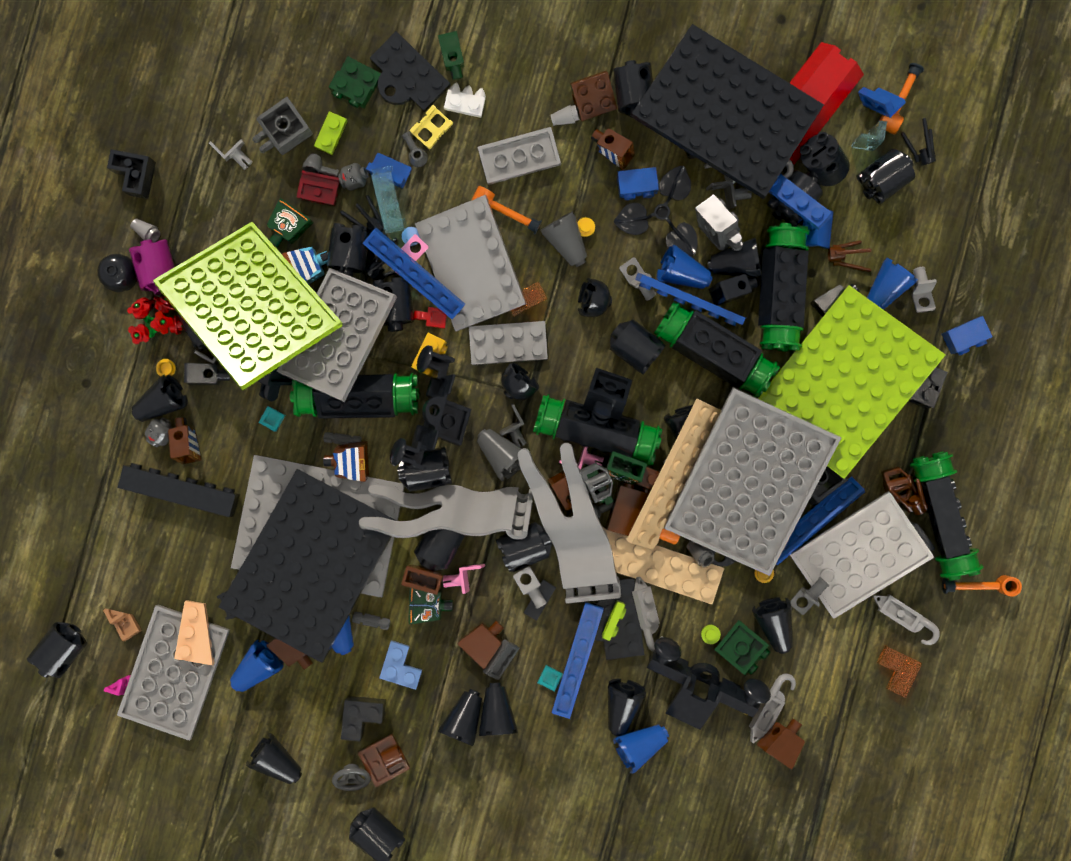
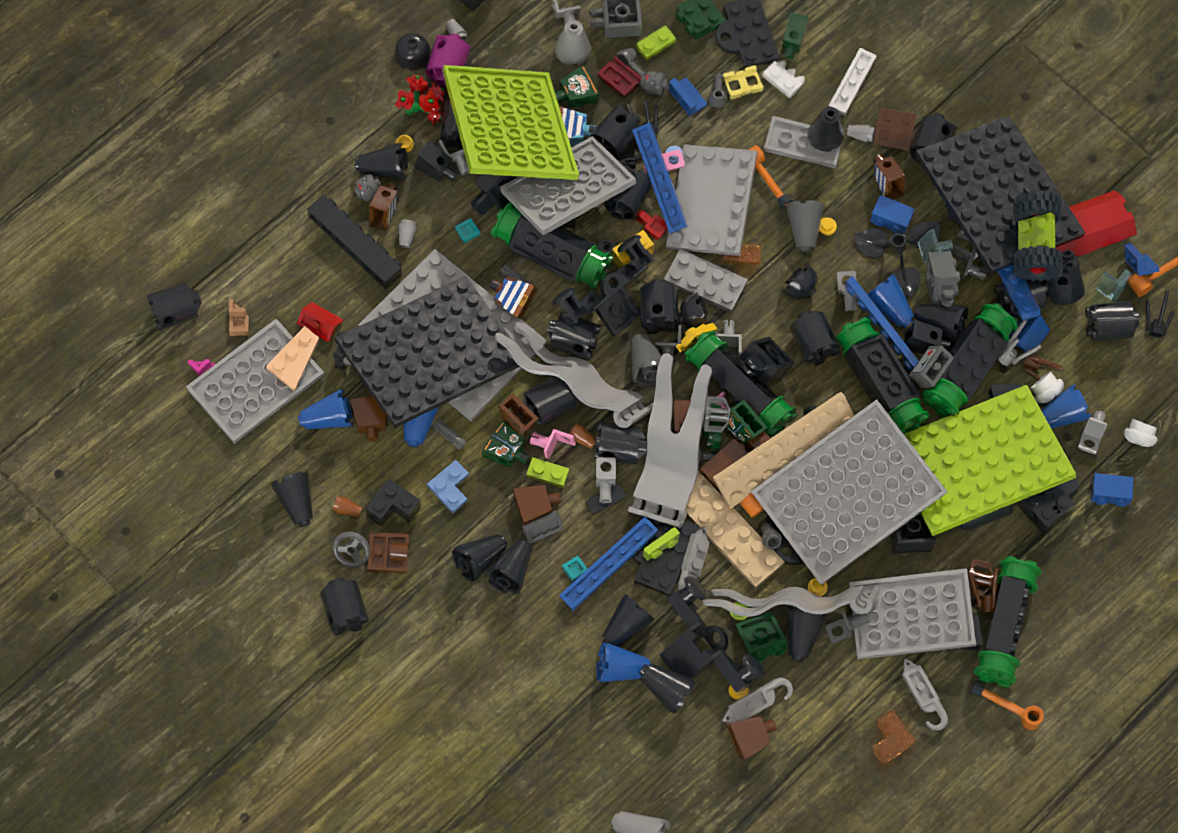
camera: 25 degrees right, 20 degrees down
clear light blue window [371,165,406,234] -> none
blue plate [776,476,865,565] -> none
none -> red panel [296,302,344,342]
none -> dark orange cone [332,496,362,518]
none -> light grey cone [399,220,417,249]
none -> lime plate [527,457,569,488]
none -> light grey cone [555,20,591,65]
none -> dark orange cone [569,423,596,449]
none -> black plate [597,239,616,256]
none -> black cone [638,663,696,714]
none -> black cylinder [640,279,679,334]
none -> yellow plate [676,323,717,352]
none -> light grey flag [703,586,880,616]
none -> light grey bracket [716,320,742,361]
none -> black cone [807,107,845,152]
none -> white plate [829,48,876,116]
none -> dark grey brick [909,345,954,388]
none -> clear light blue panel [918,229,954,263]
none -> light grey plant [998,320,1041,366]
none -> black plate [1014,191,1062,281]
none -> white piece [1031,371,1064,404]
none -> white piece [1124,419,1158,447]

